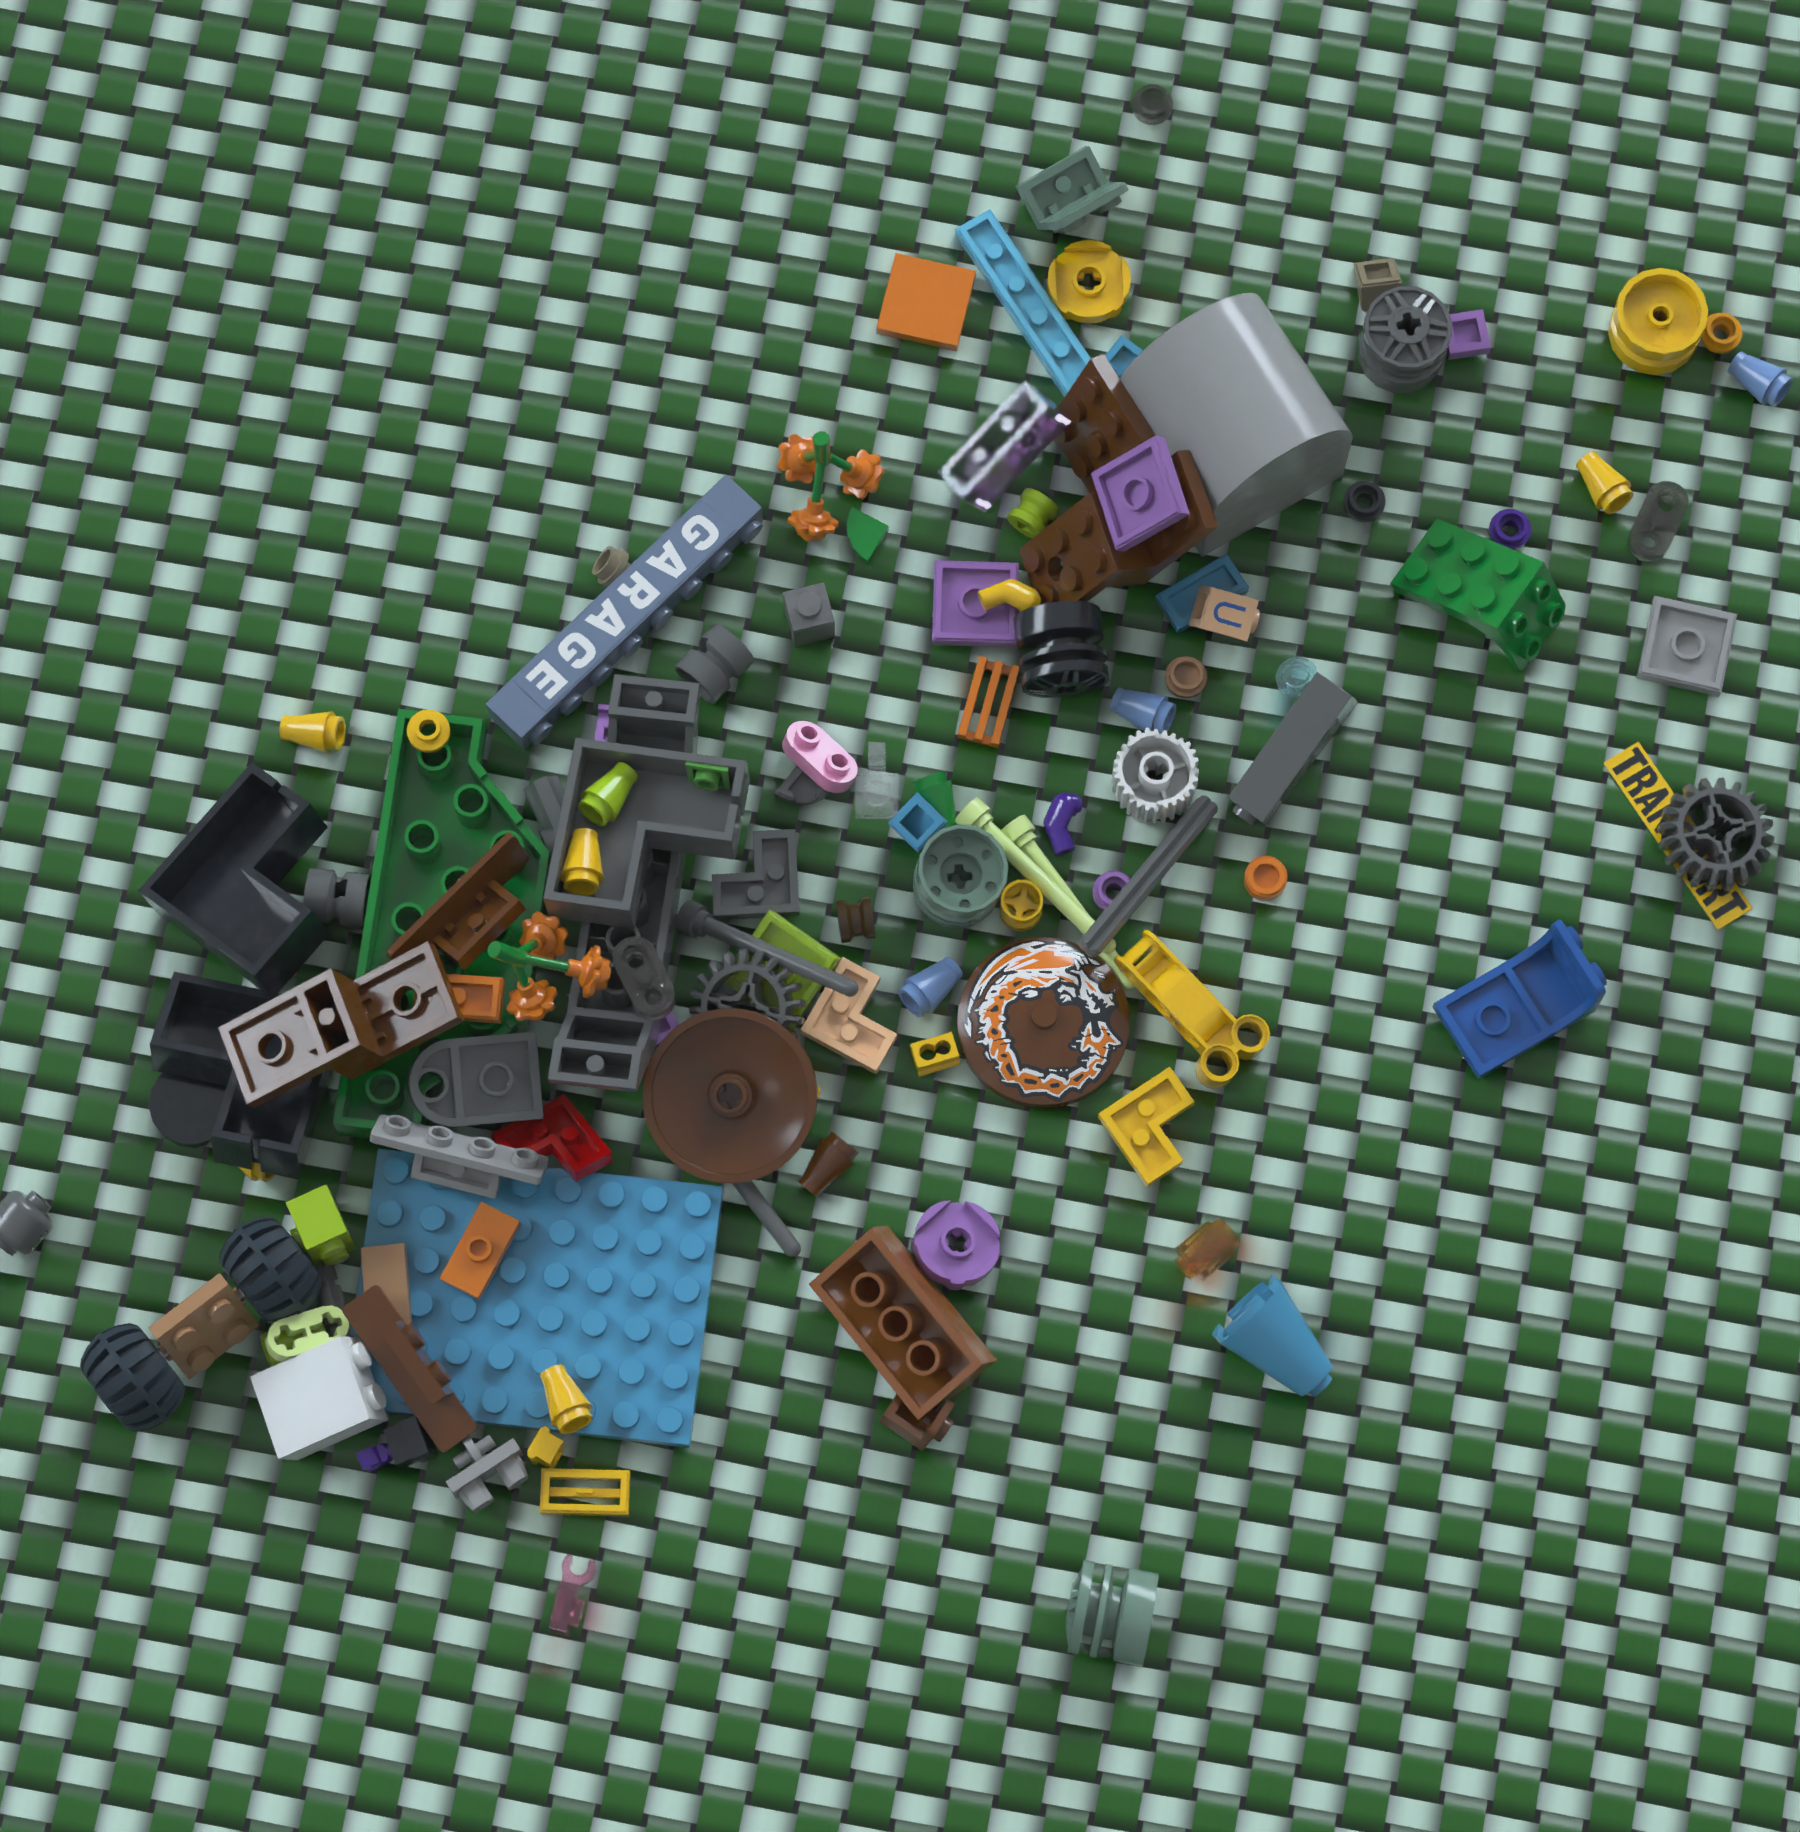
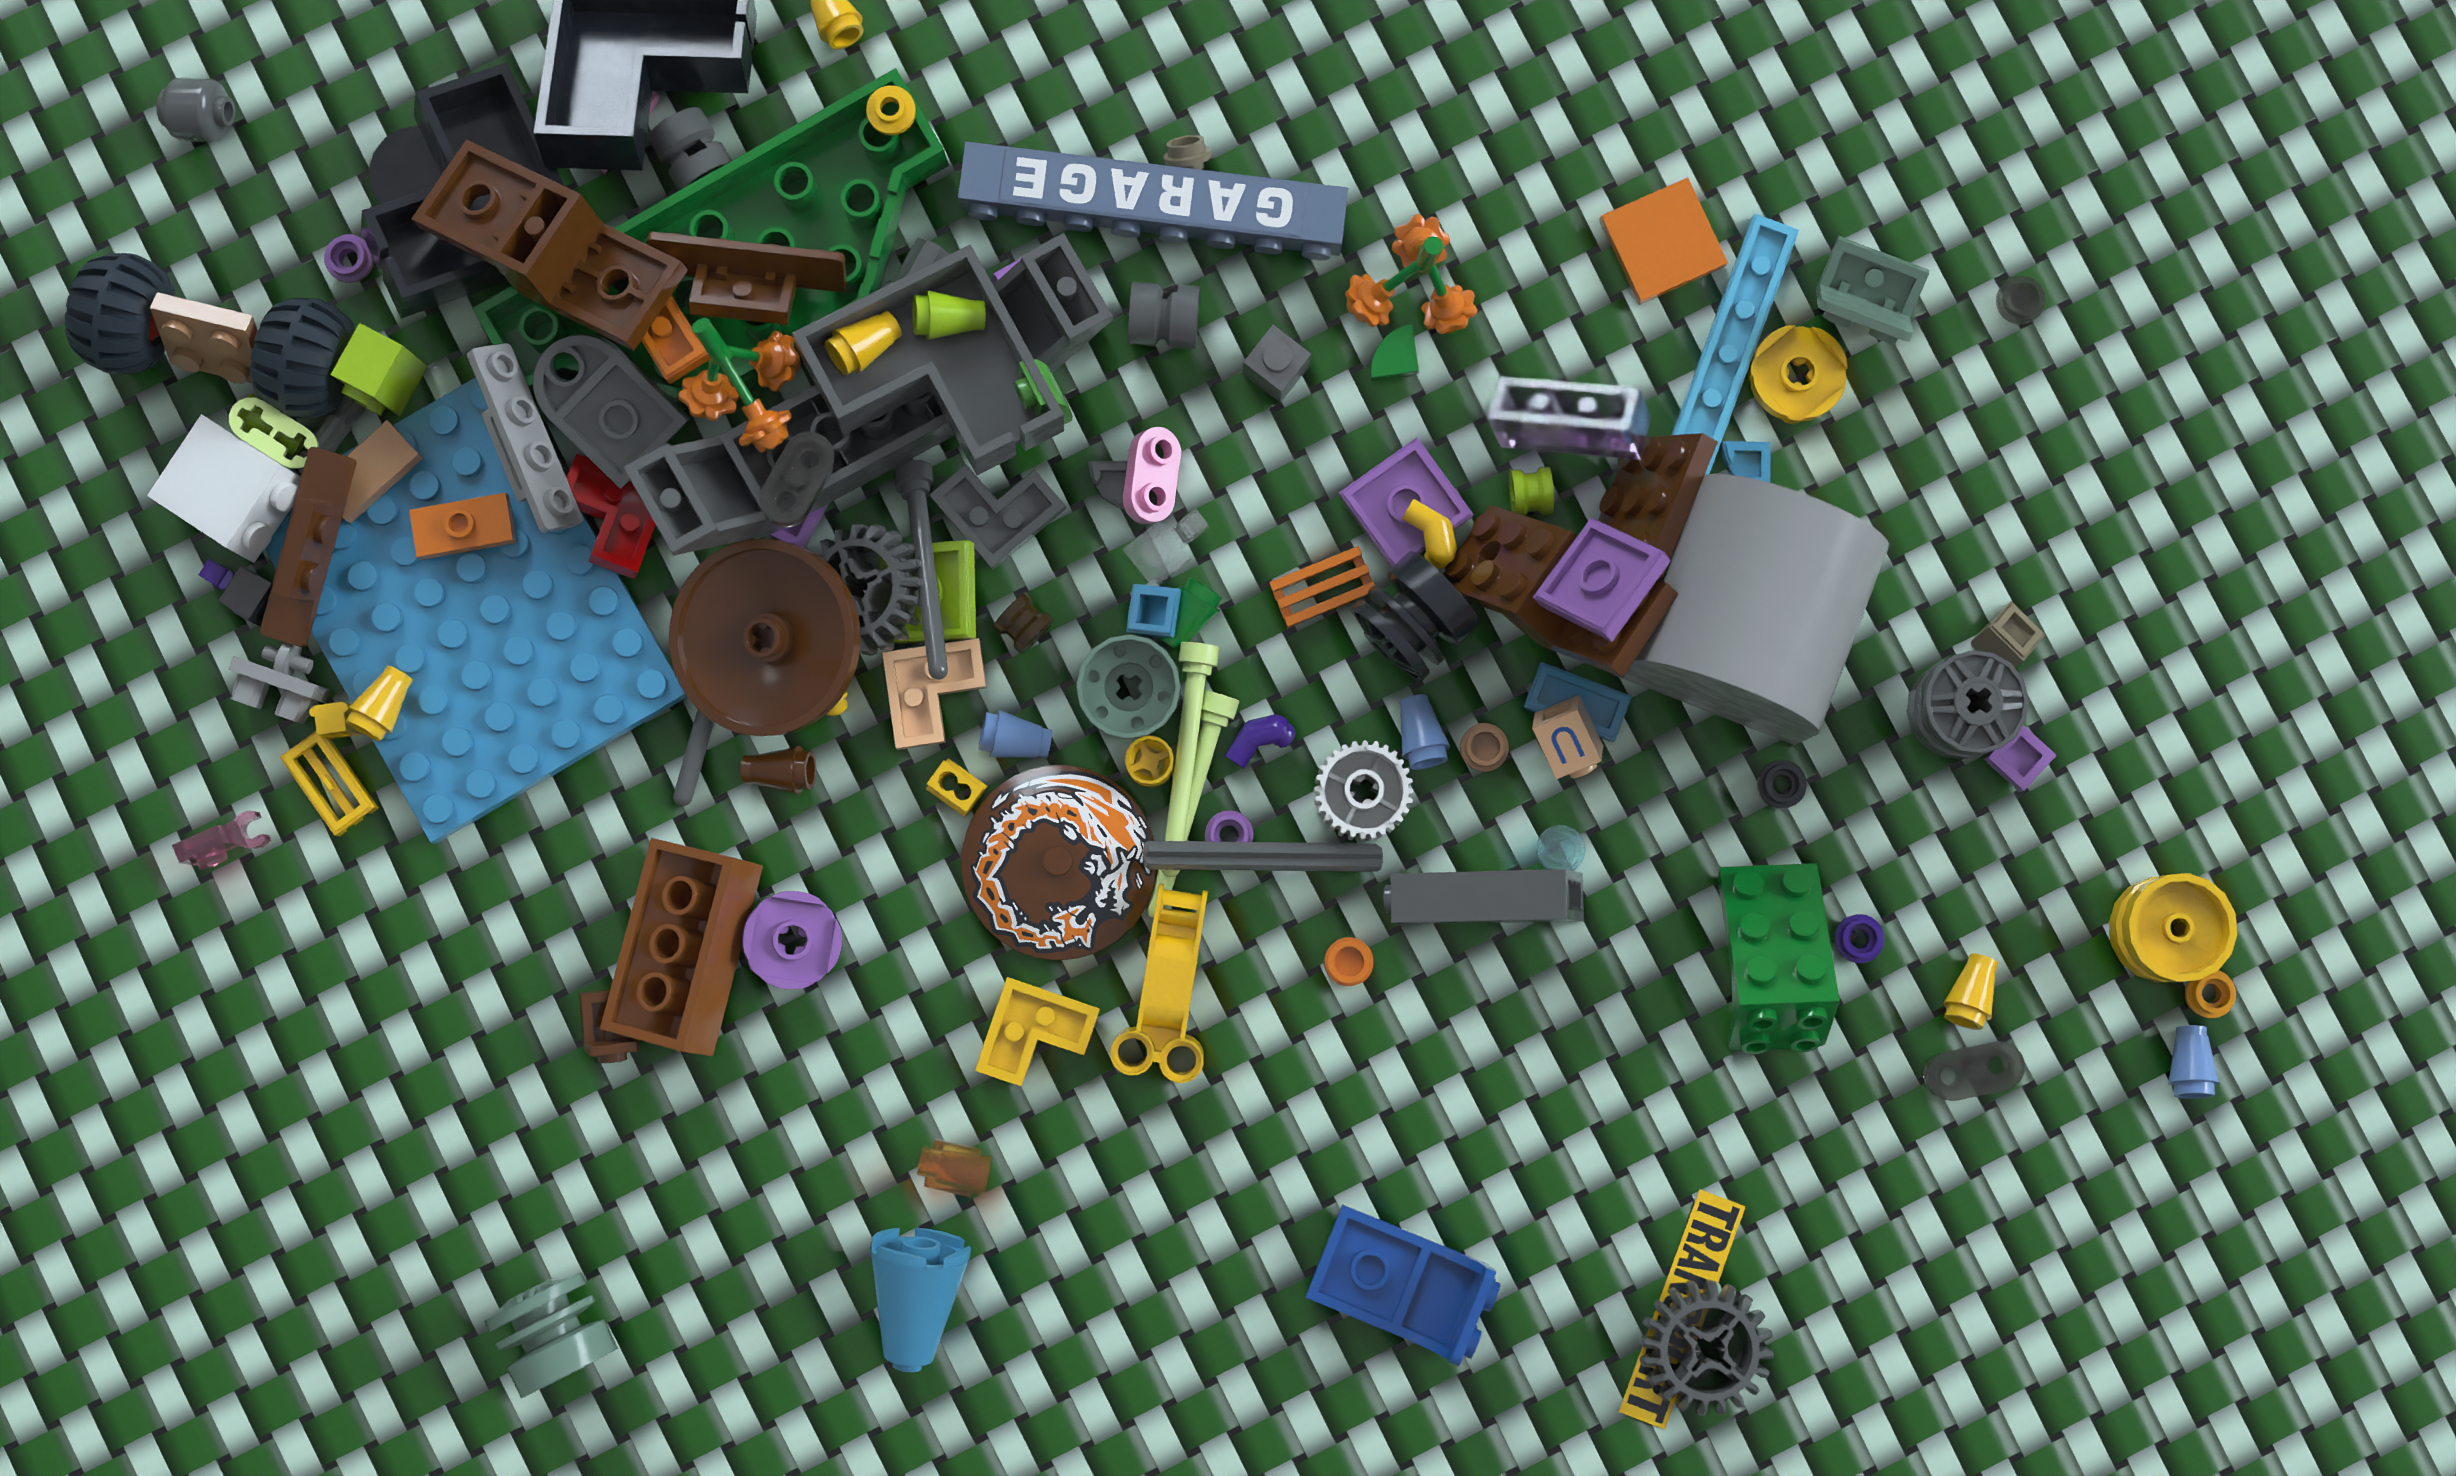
camera: 50 degrees right, 10 degrees up
light grey tile [1636,596,1737,697] -> none
none -> medium lavender plate [324,234,374,283]

